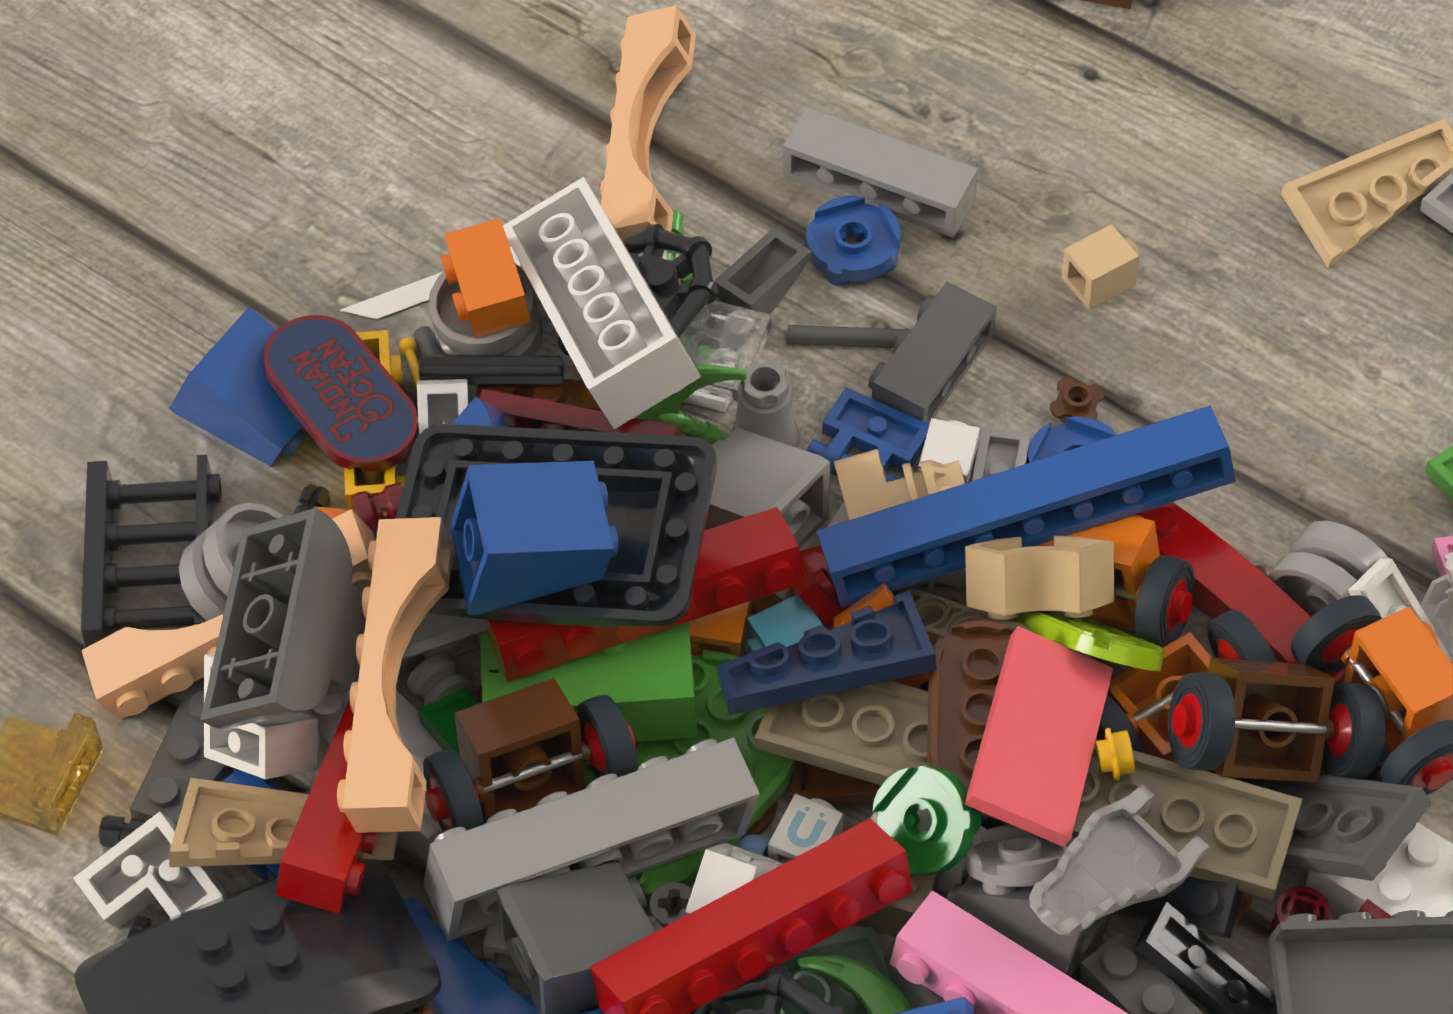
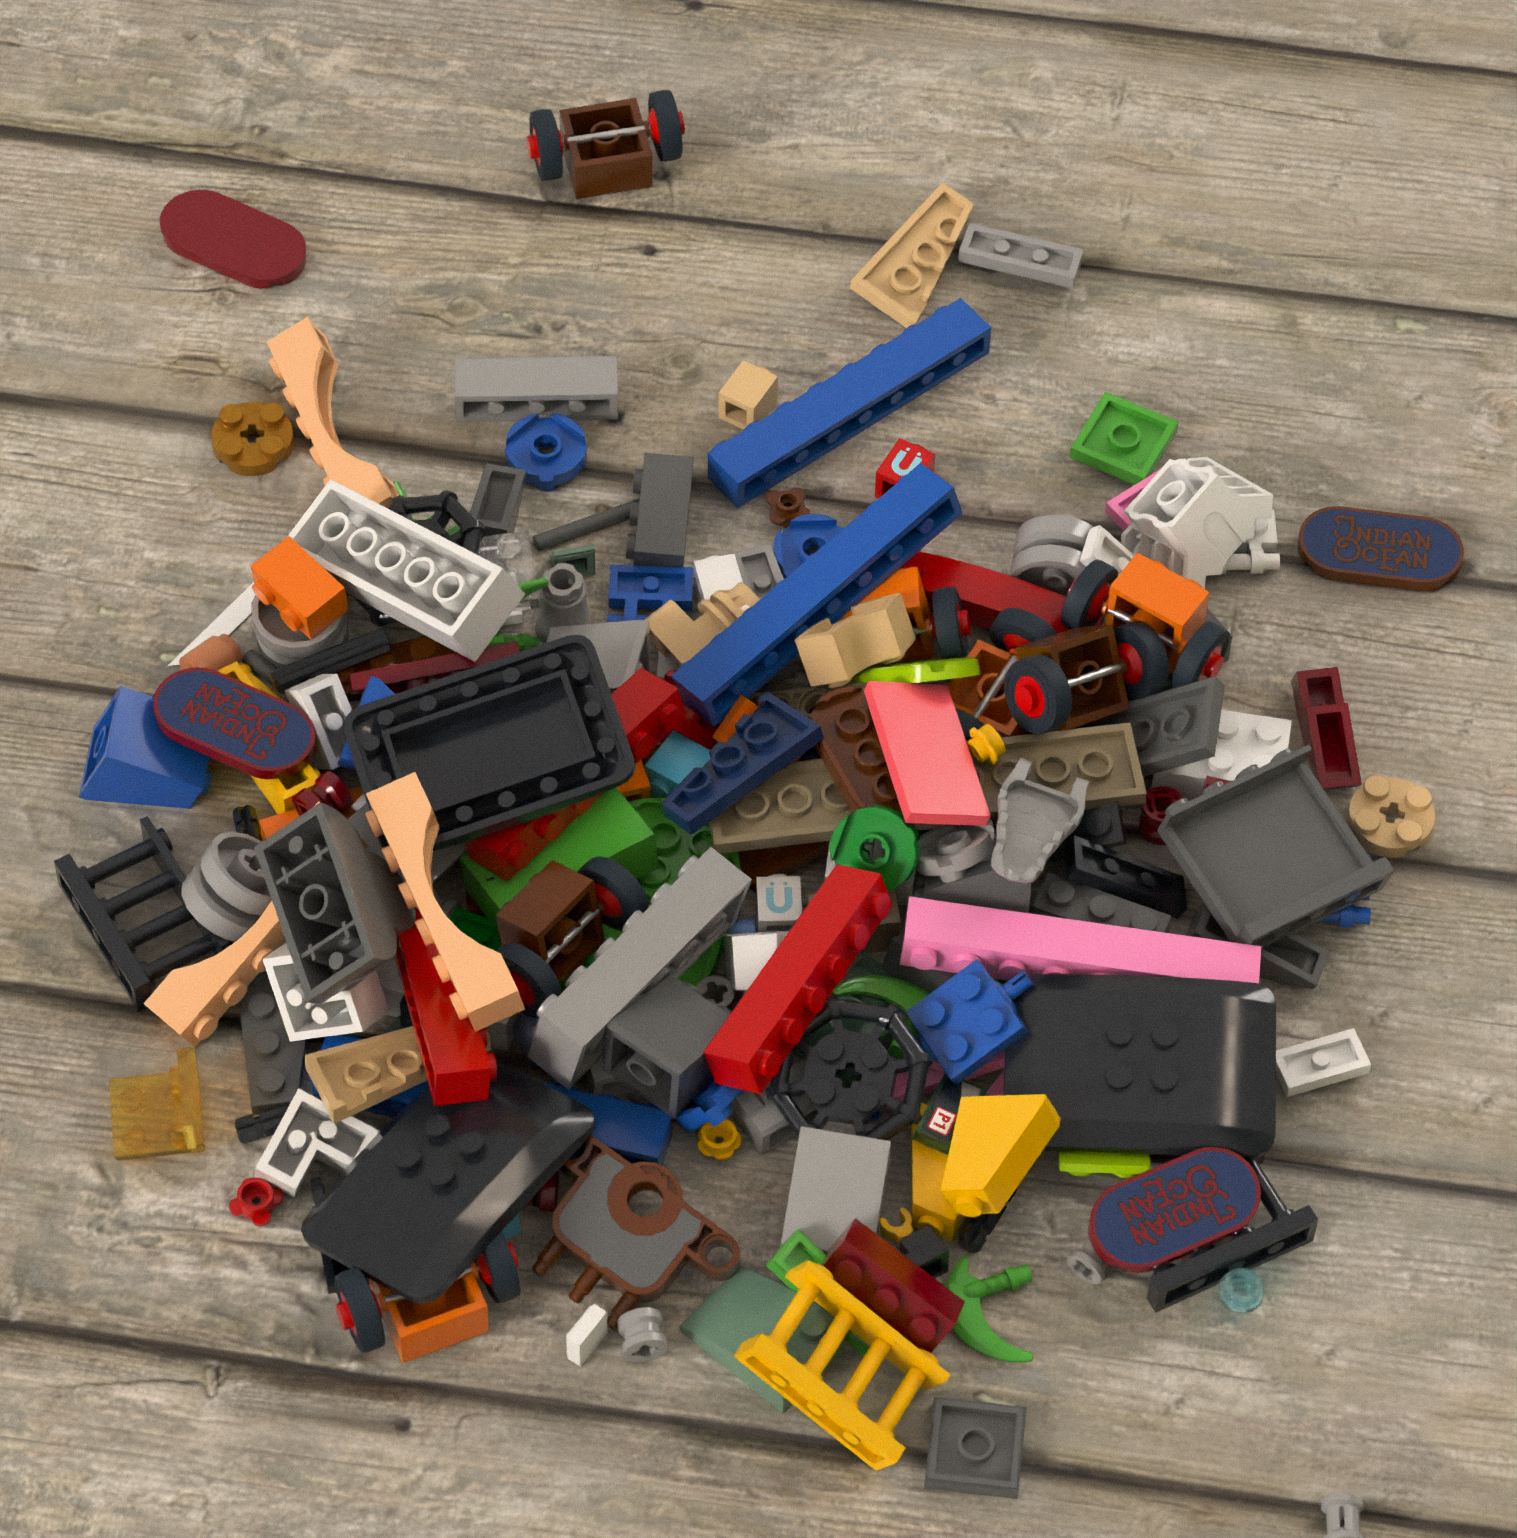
camera: 30 degrees left, 0 degrees up
blue slope [450,461,618,615] -> none
none -> nougat brick [179,634,243,671]
none -> pearl gold plate [211,402,294,476]
none -> red plate [229,1177,283,1226]
none -> sand green slope [549,544,595,577]
none -> blue brick [708,298,991,508]
none -> red brick [875,438,935,499]

